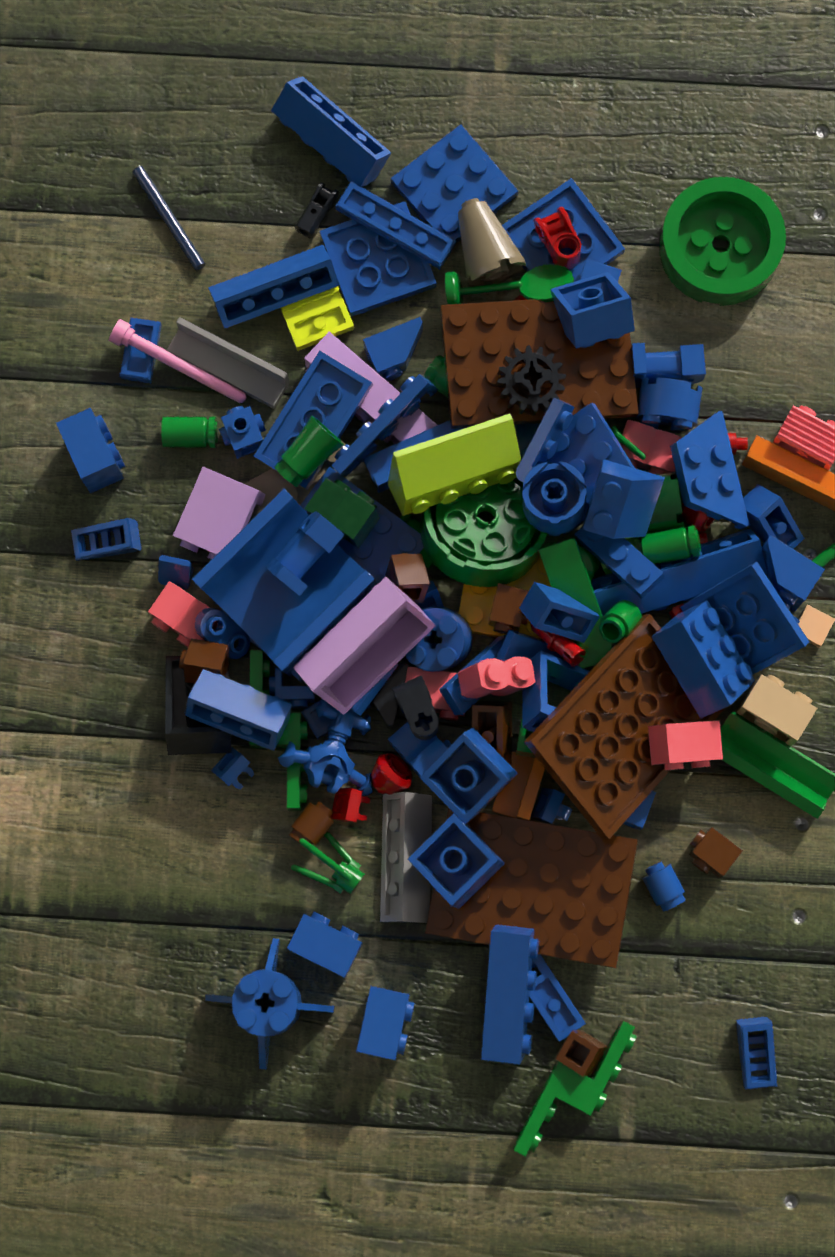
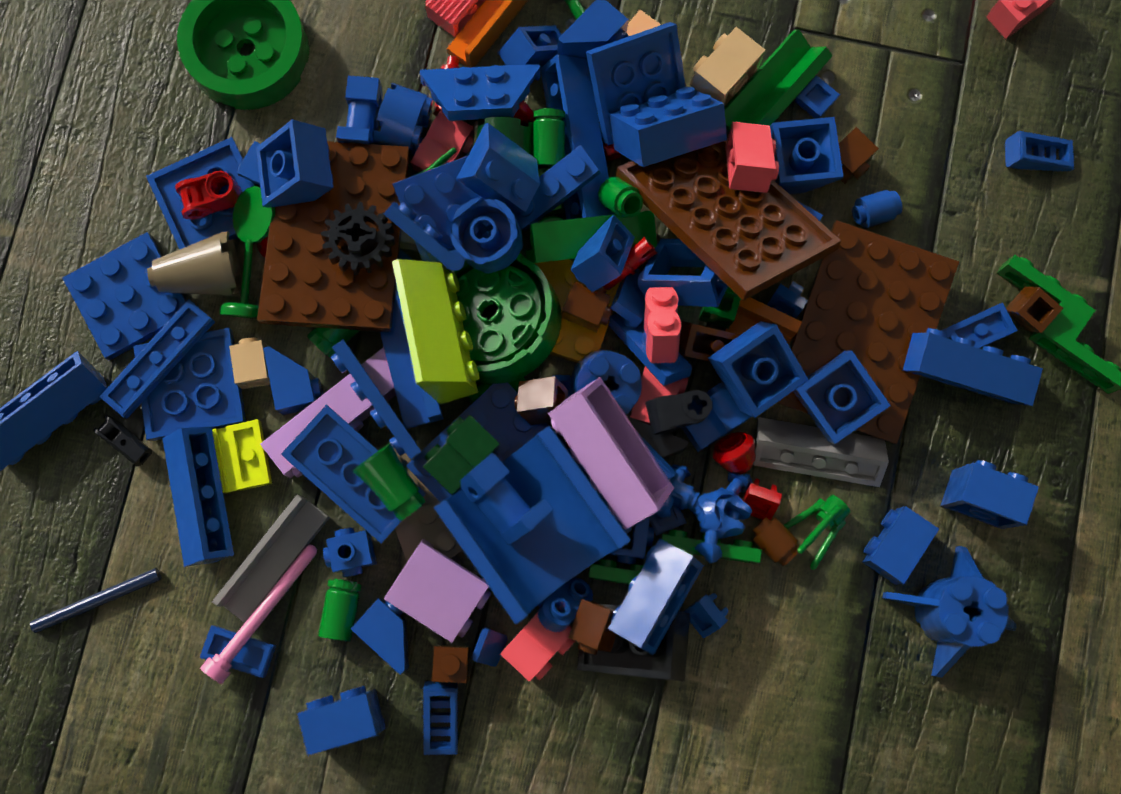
camera: 85 degrees left, 0 degrees up
none -> tan brick [229,337,270,389]
none -> blue slope [351,598,409,675]
none -> reddish brown brick [432,645,471,683]
none -> blue slope [770,117,844,194]
none -> blue plate [794,75,840,119]

